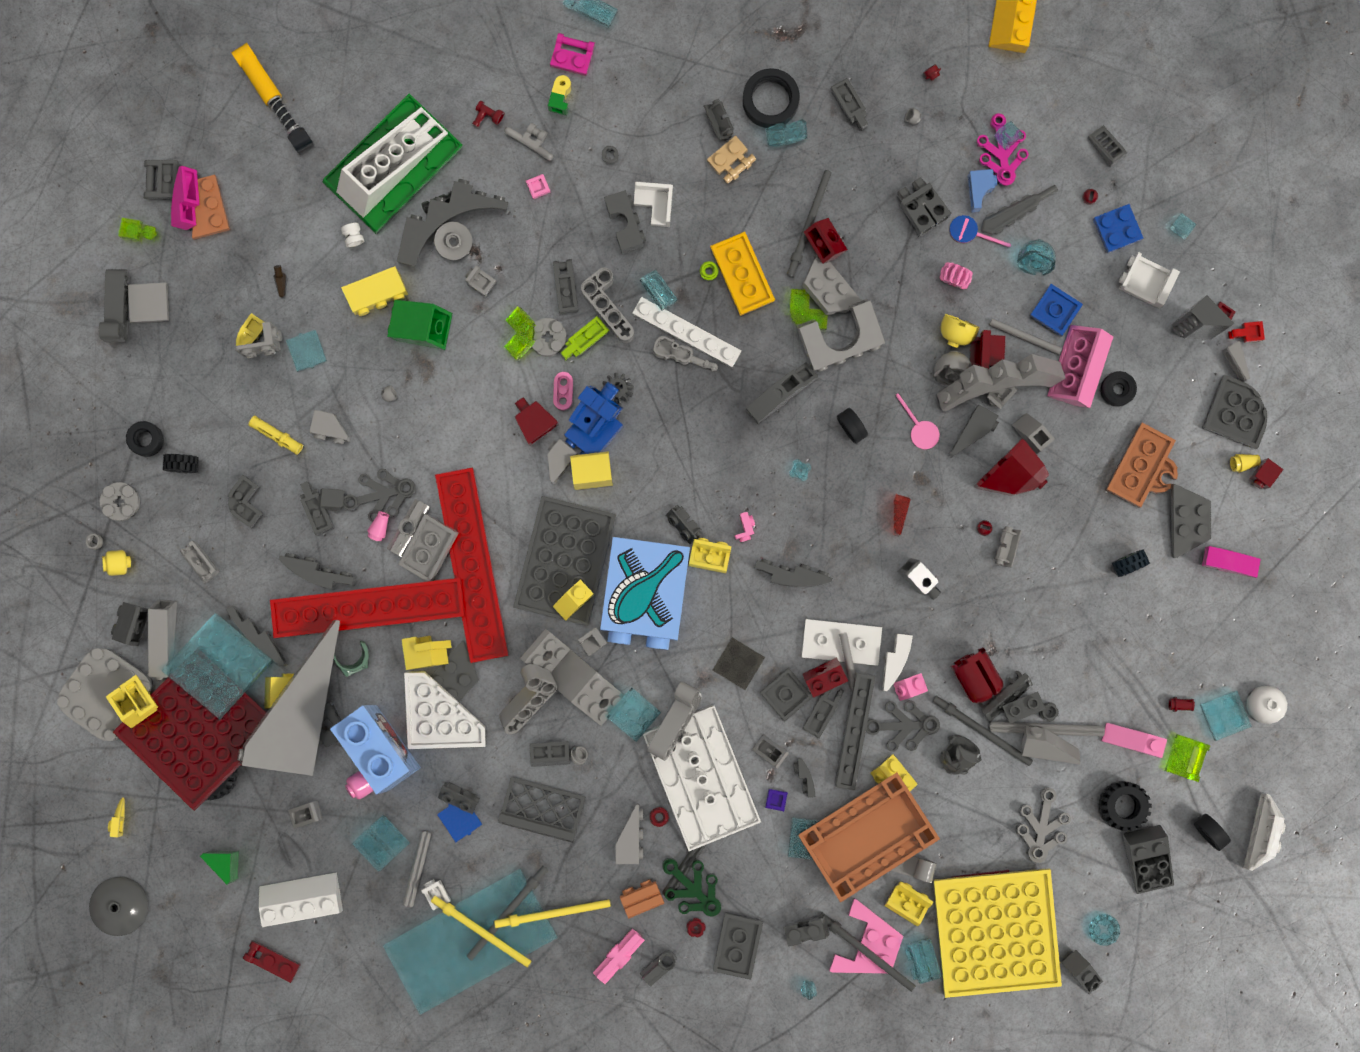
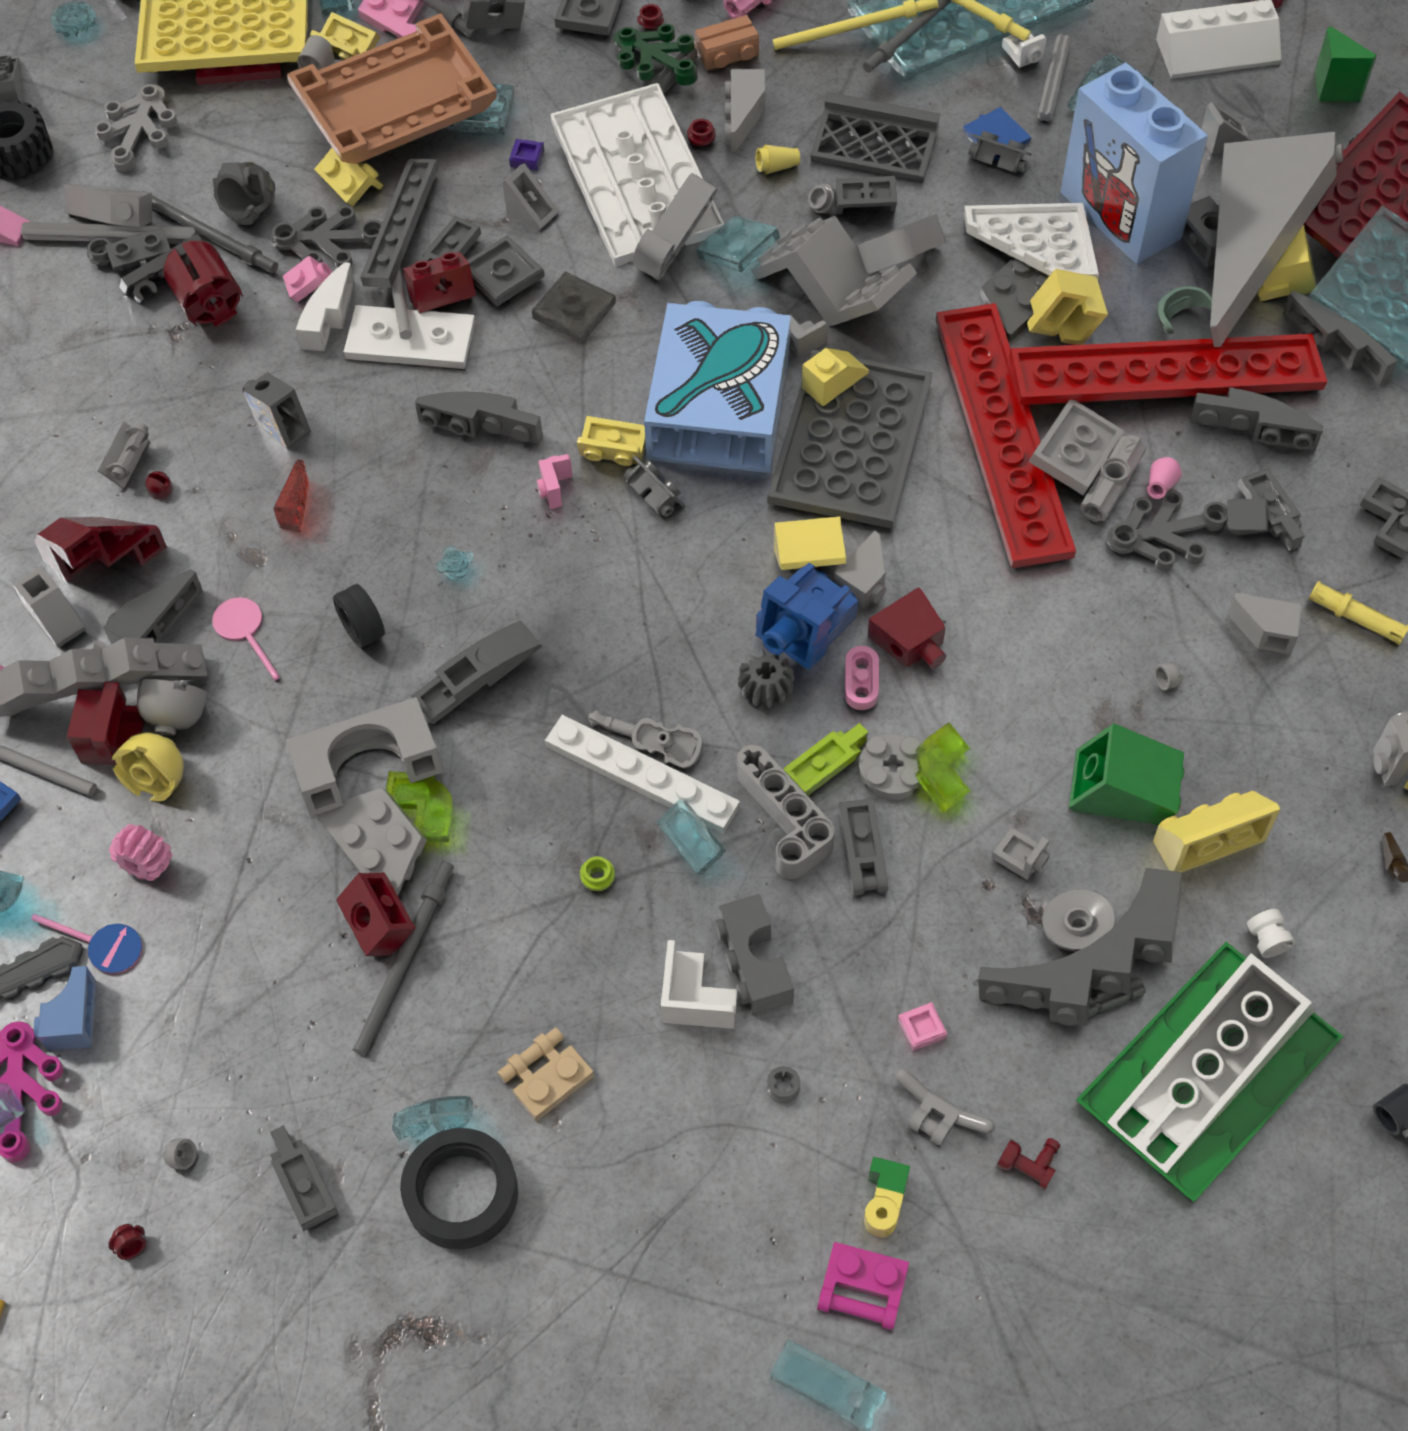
camera: 175 degrees left, 25 degrees down
clear light blue piece [286,330,327,372] -> none
dark grey hinge [703,99,734,140] -> none
yellow plate [710,232,775,316] -> none
dark grey slope [794,758,816,798] -> none
dark grey hips [897,177,951,237] -> none
none -> light yellow cone [755,145,800,174]

